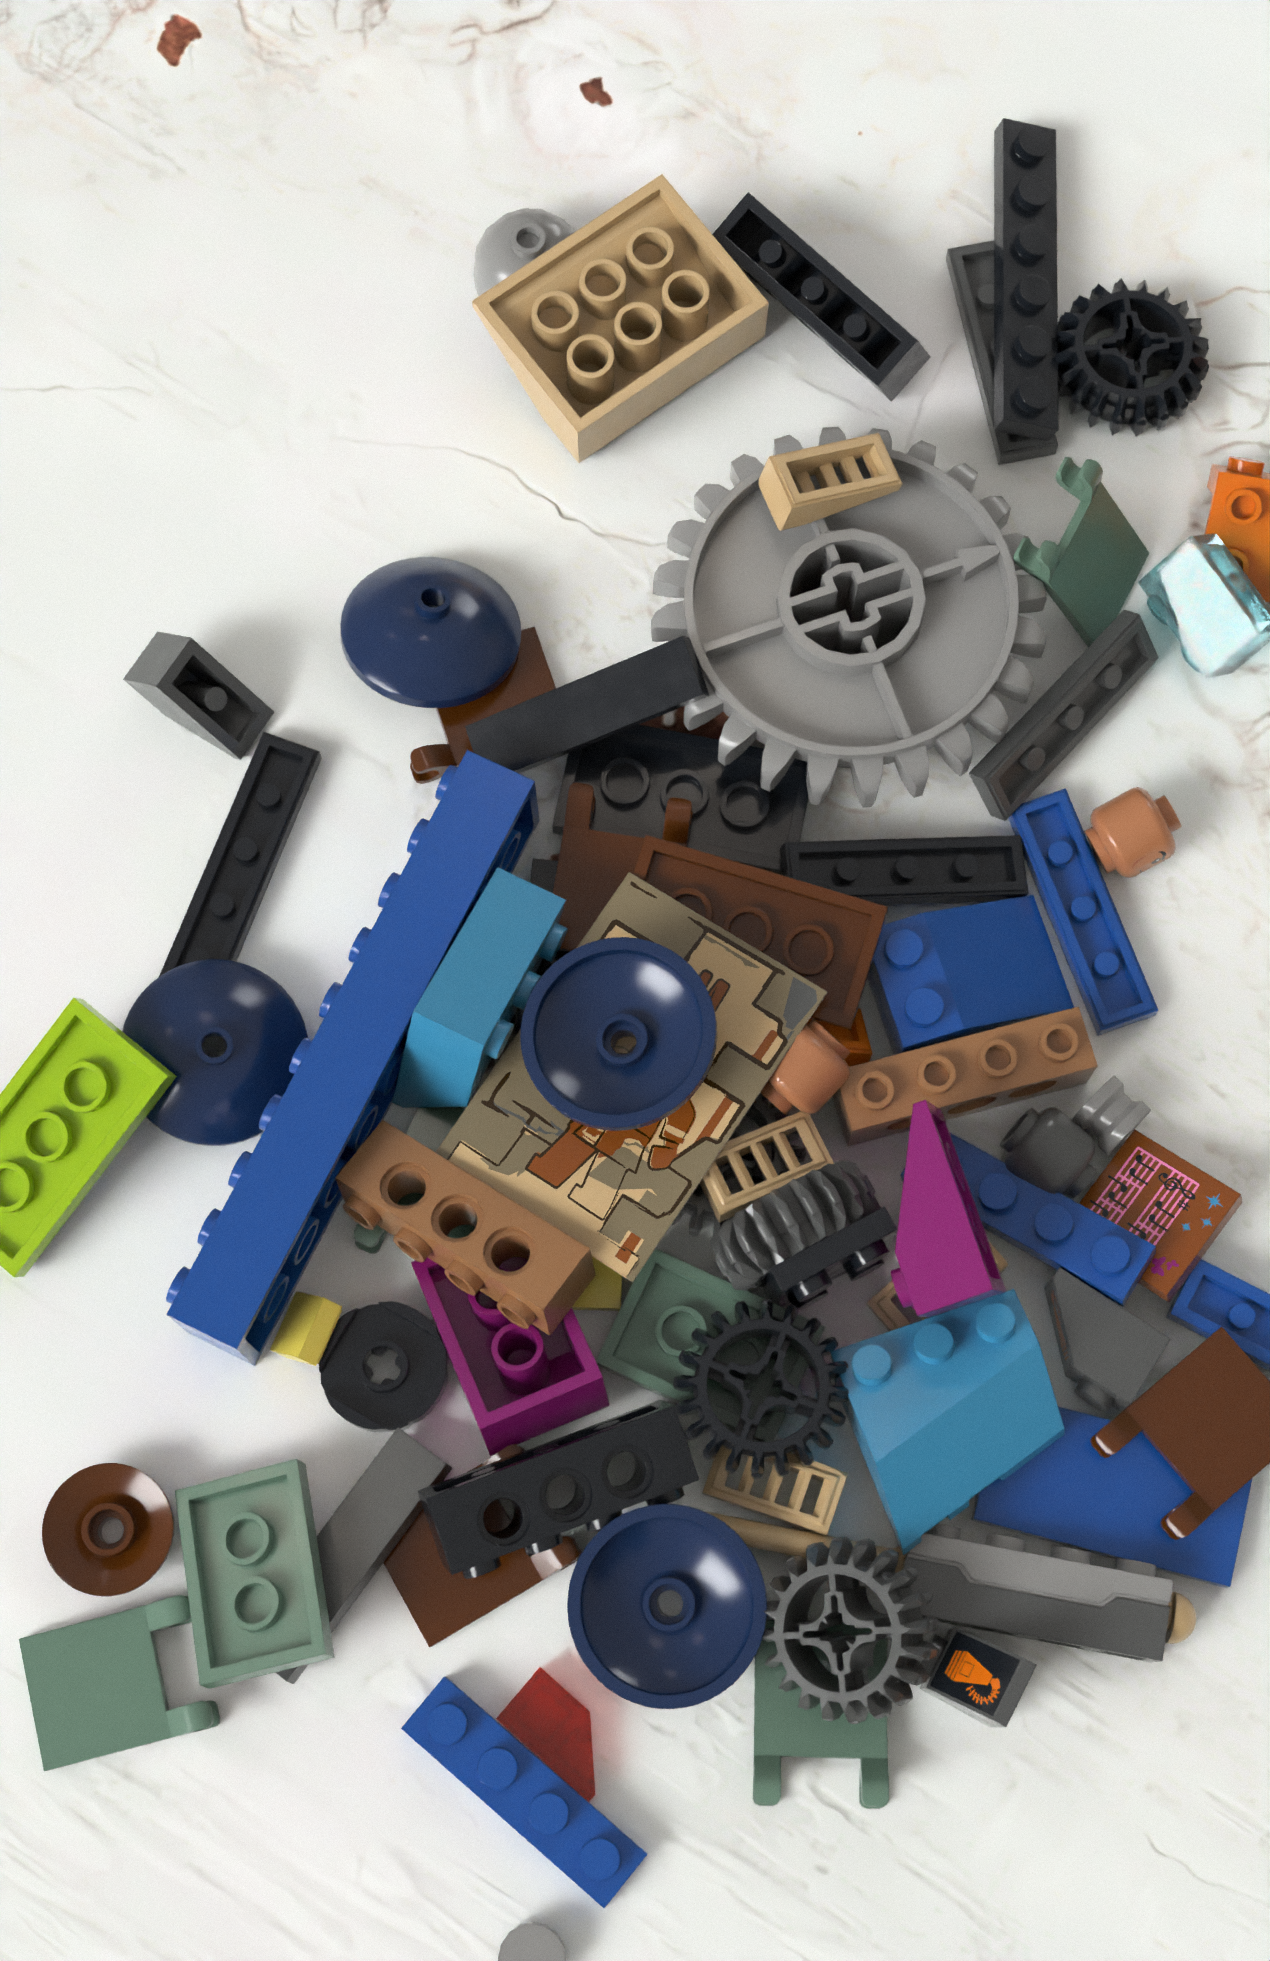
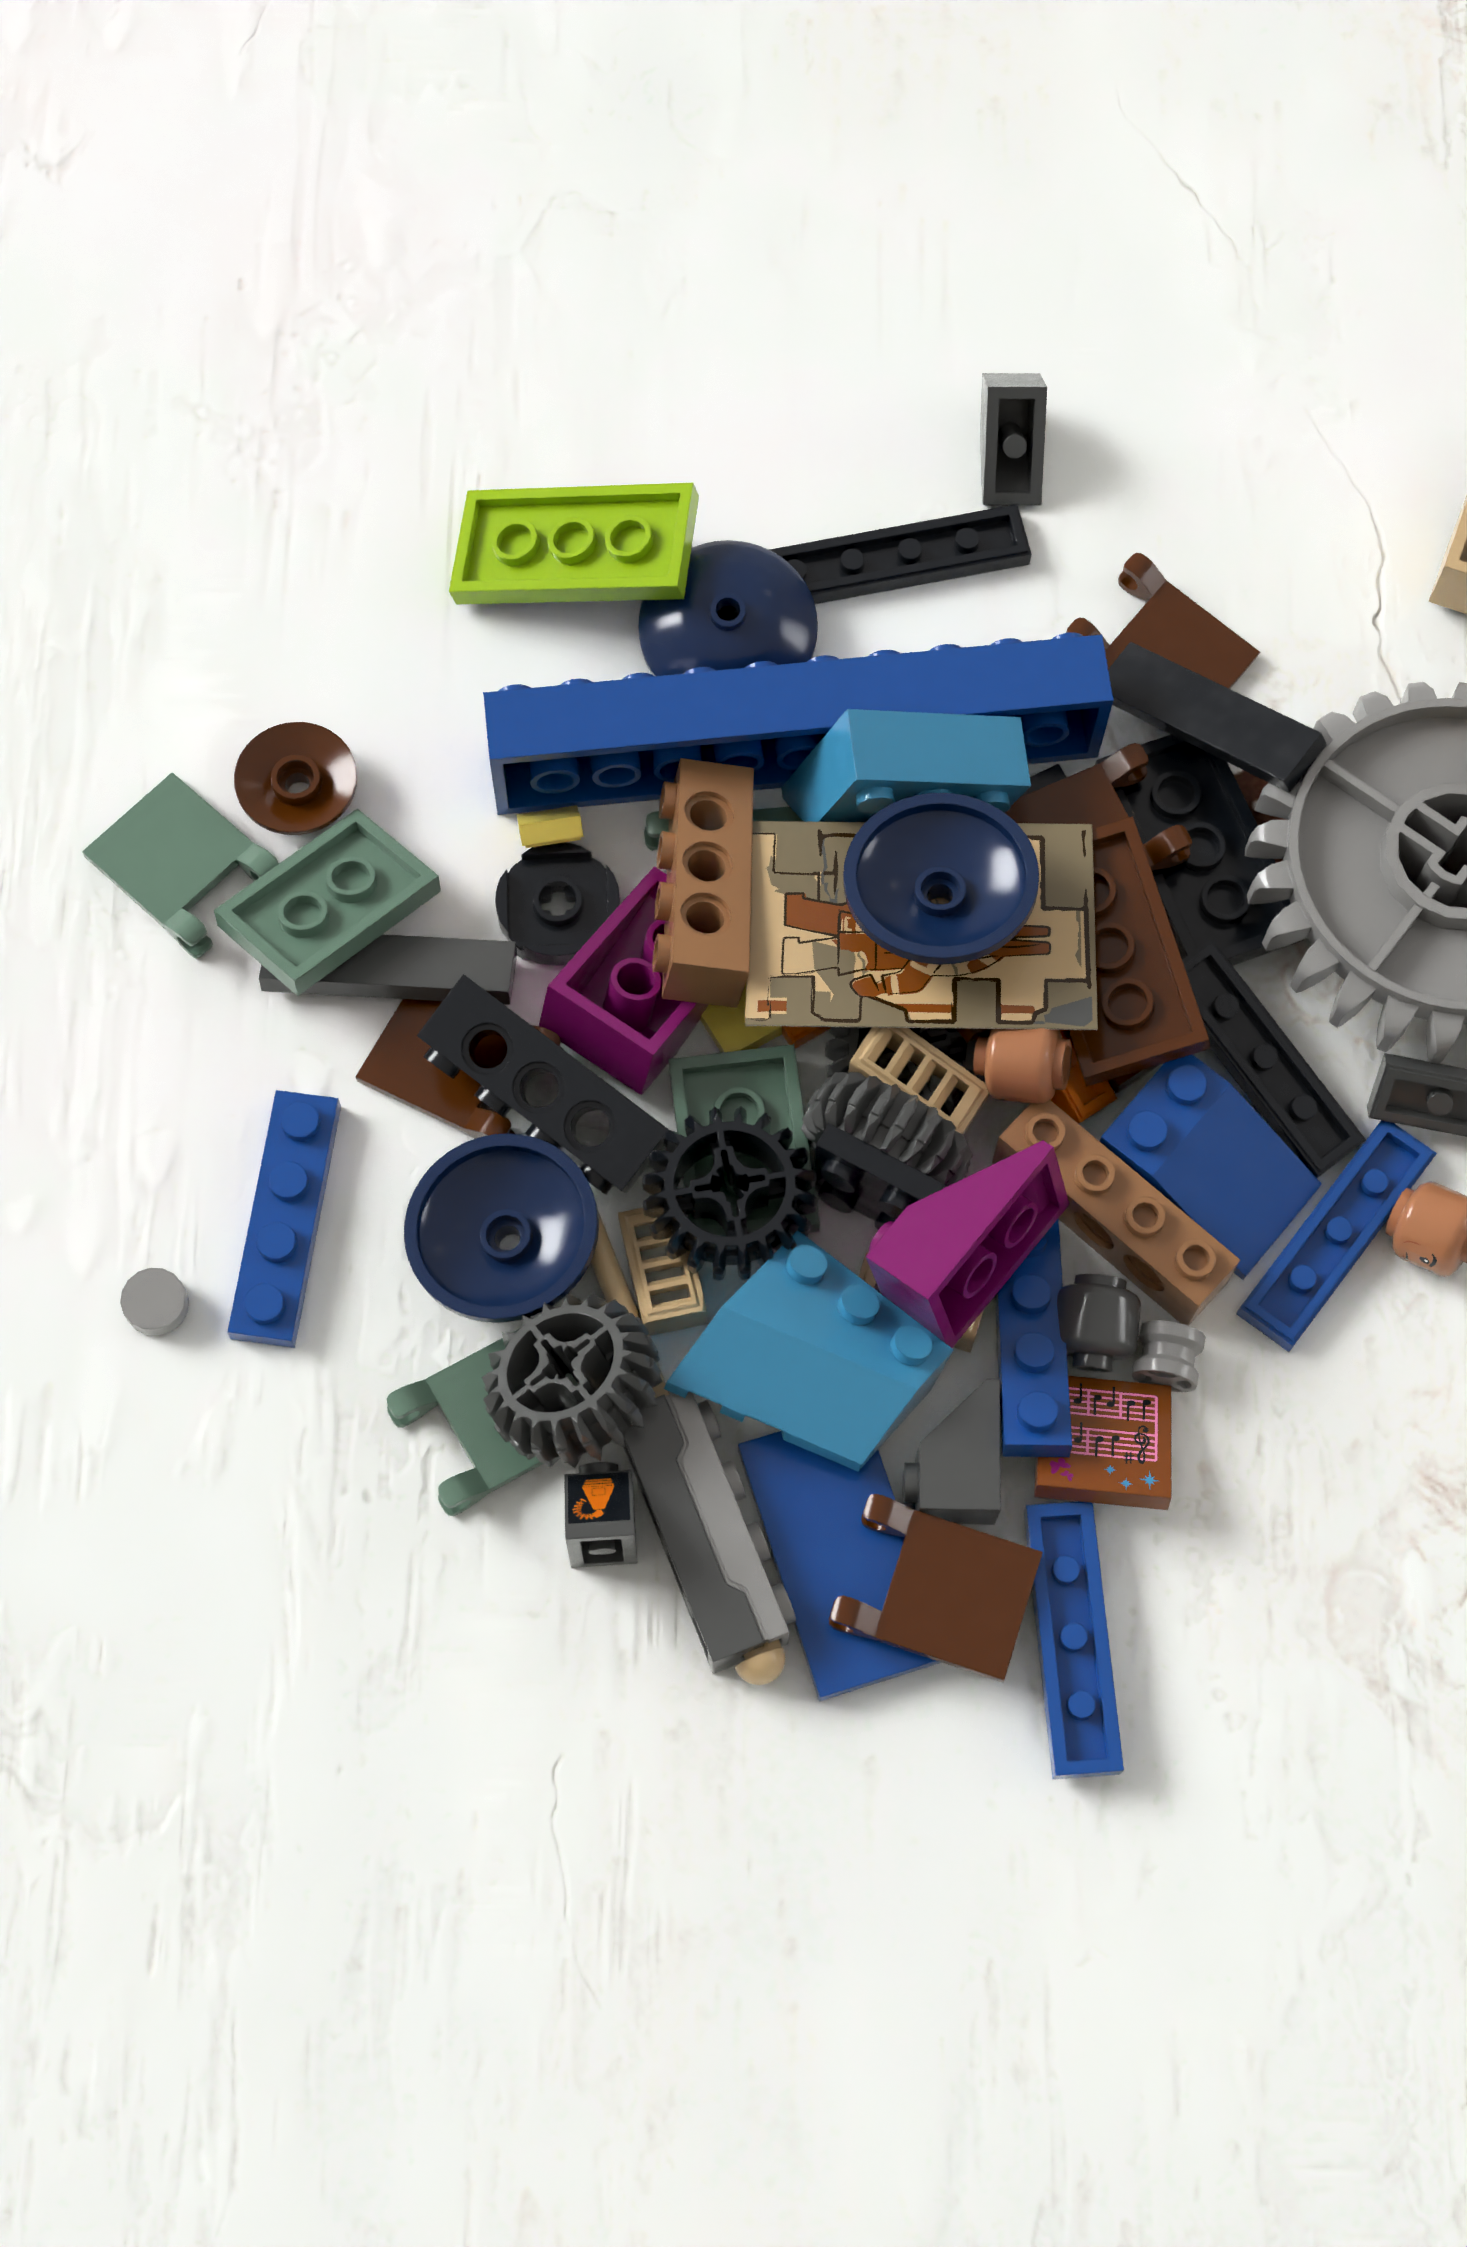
camera: 55 degrees right, 5 degrees down
dark blue dish [340,557,521,708] -> none
clear red tile [496,1667,596,1802] -> none

